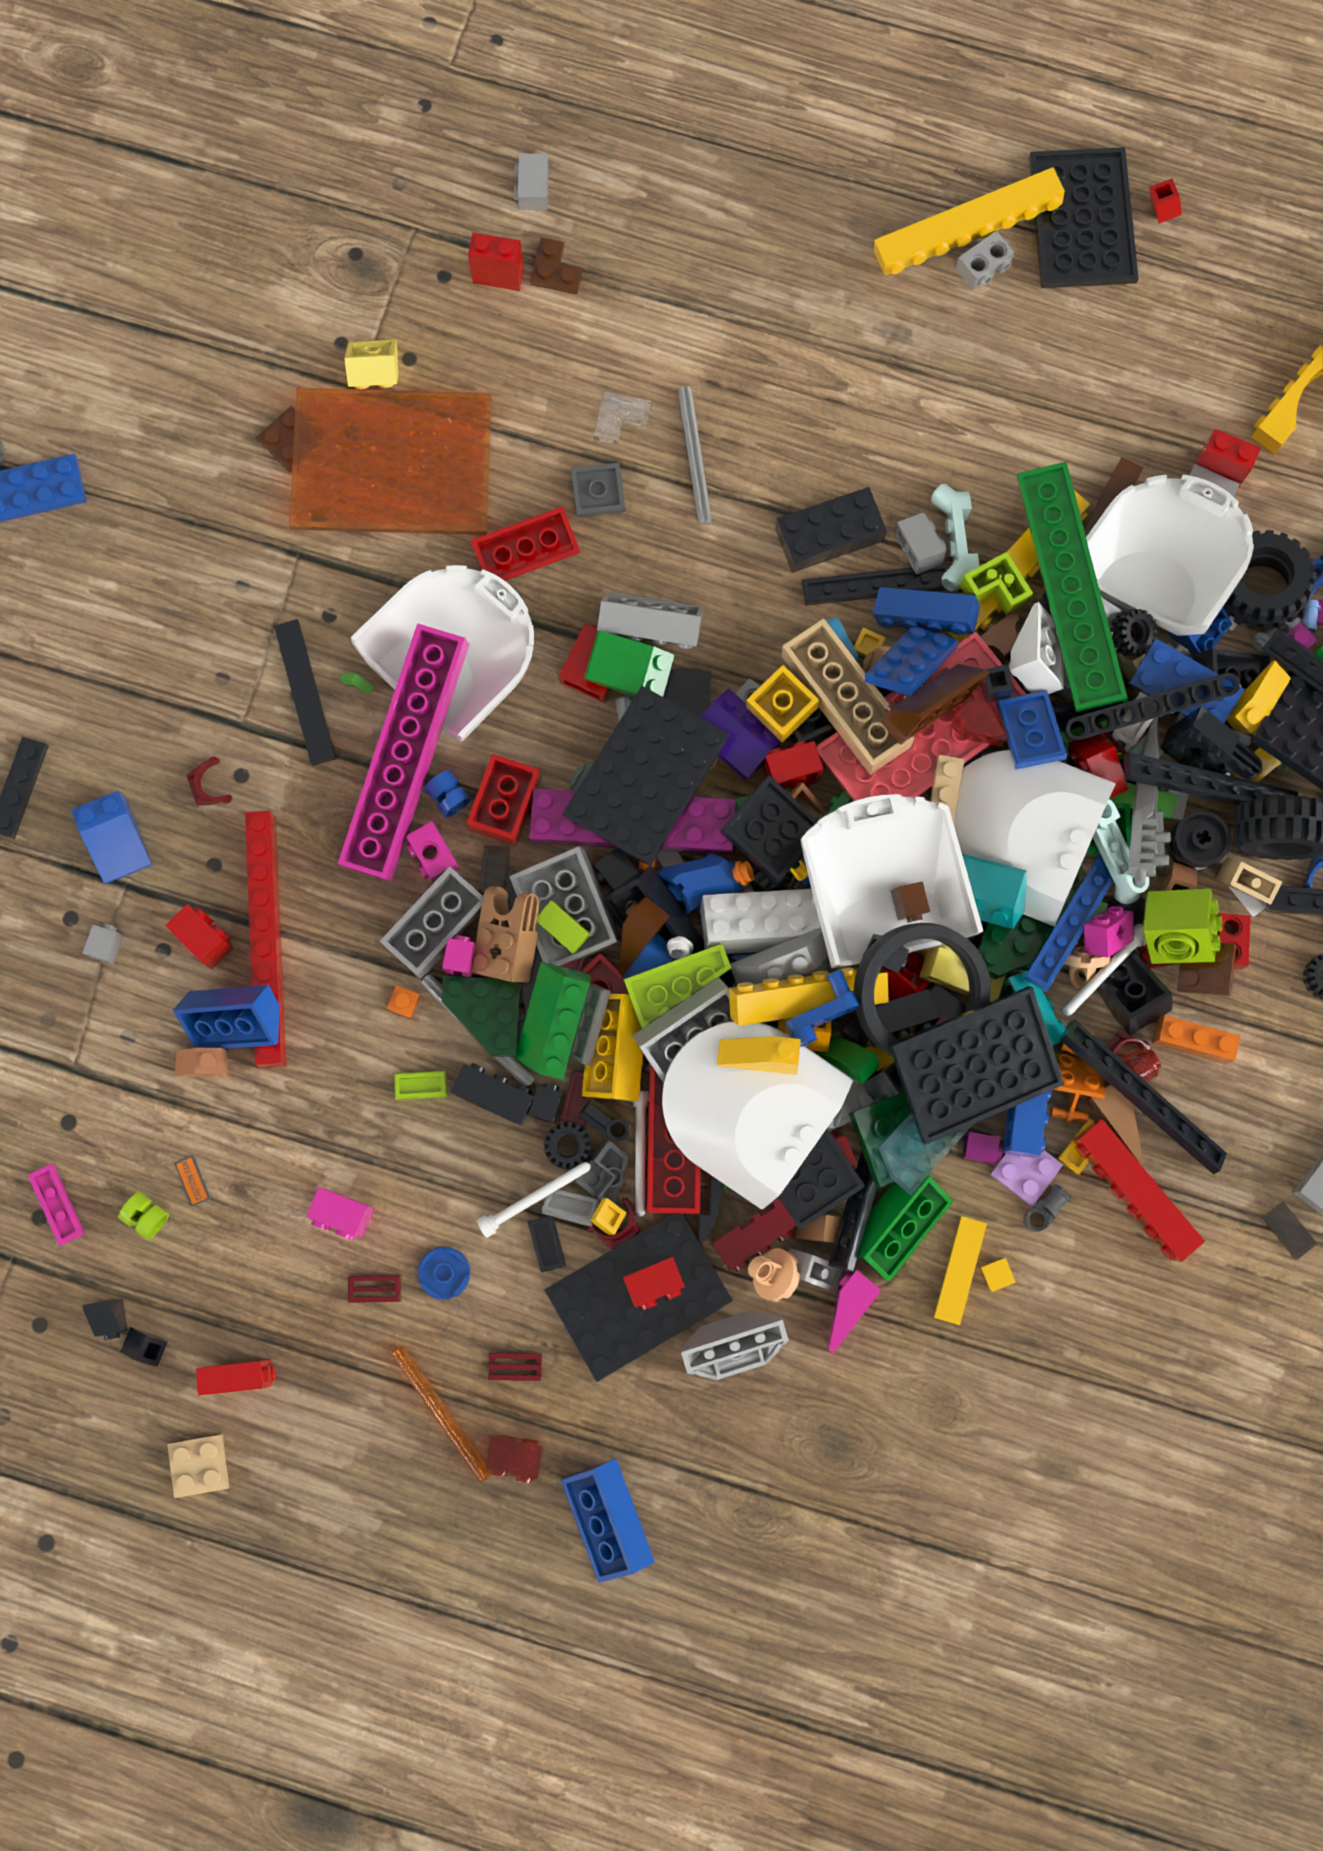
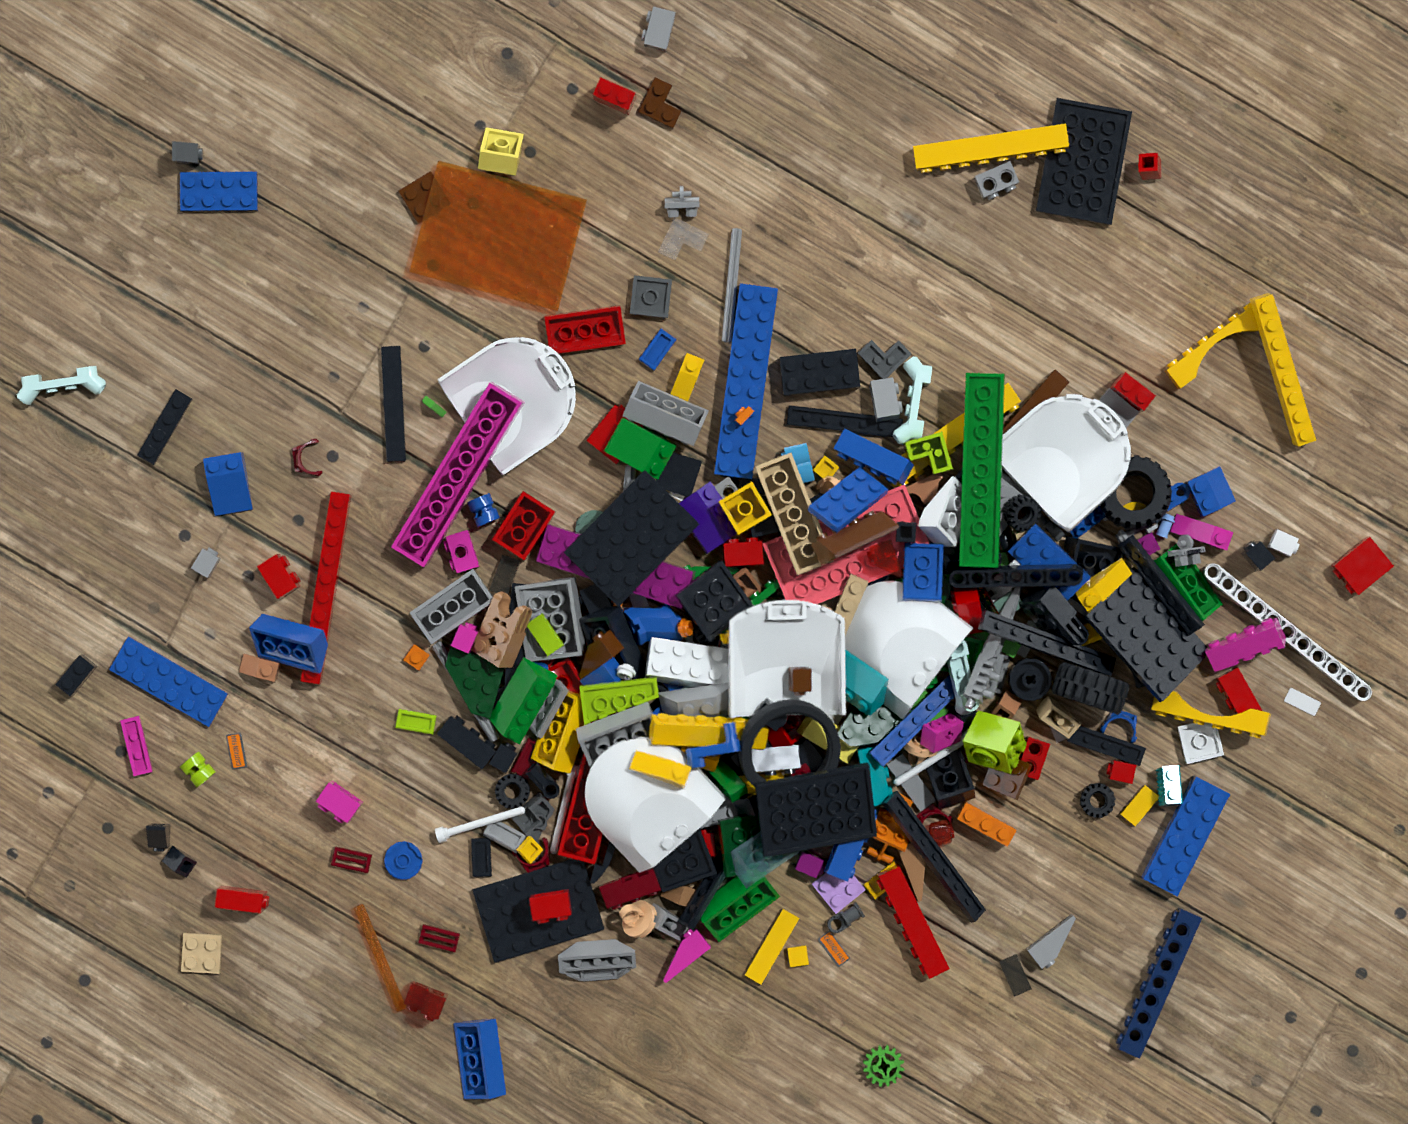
camera: 10 degrees right, 10 degrees up
none -> blue plate [109,636,228,727]
none -> blue tile [639,329,677,371]
none -> light grey hips [665,186,700,217]
none -> yellow slope [671,353,705,402]
none -> blue brick [714,283,778,480]
none -> orange plate [735,406,754,425]
none -> sticker [818,930,850,967]
none -> dark grey plate [858,340,912,379]
none -> bright green gear [863,1045,904,1087]
none -> light grey tile [887,754,936,811]

